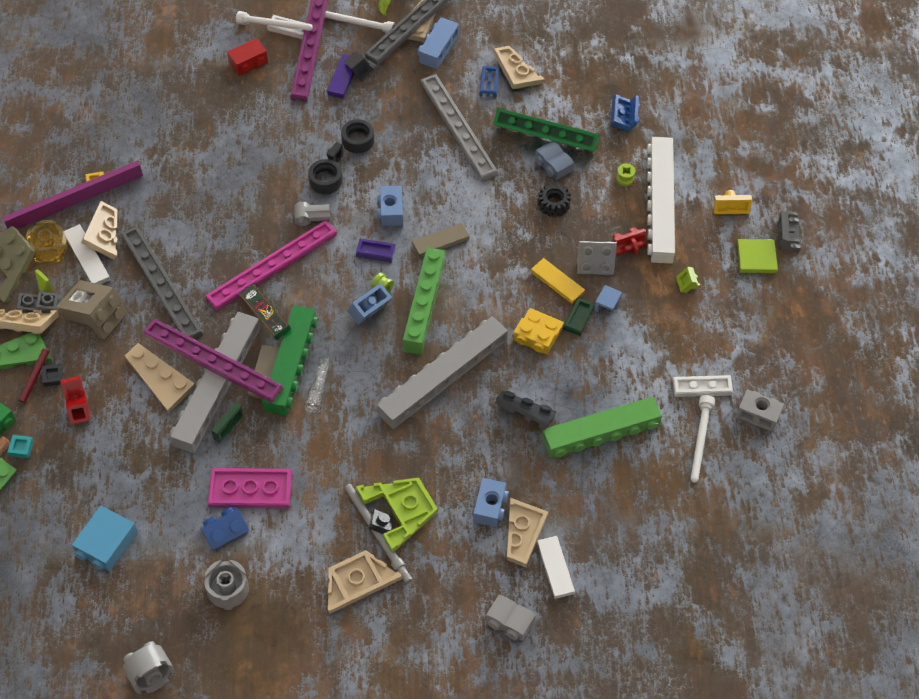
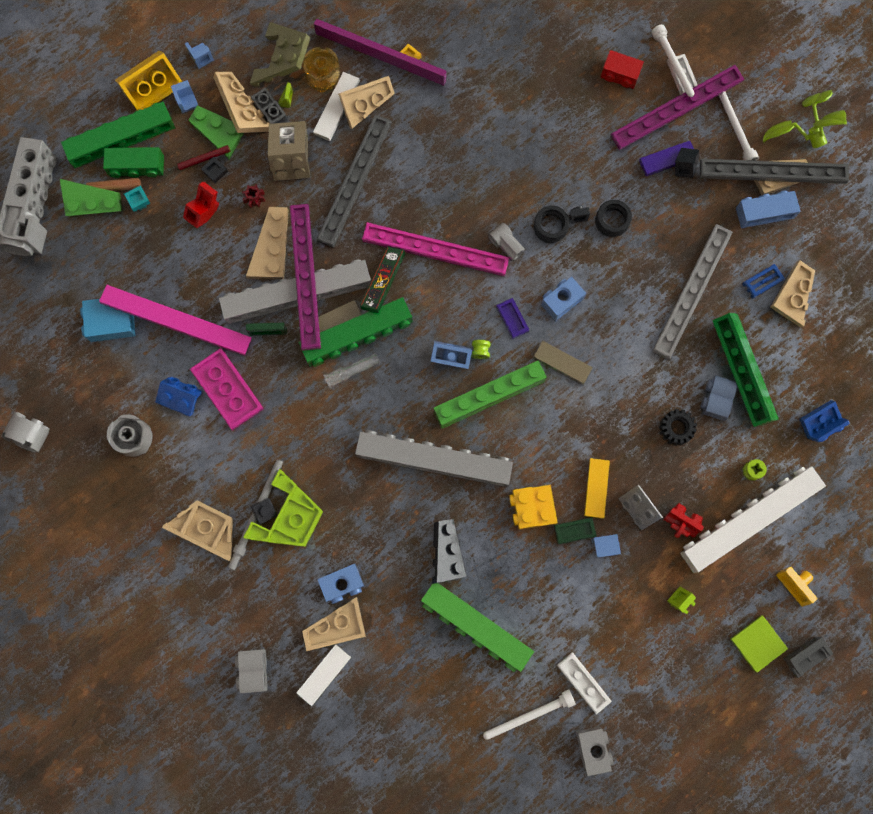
camera: 55 degrees right, 20 degrees up
none -> dark pink tile [99,285,252,356]
none -> dark red gear [242,184,265,208]

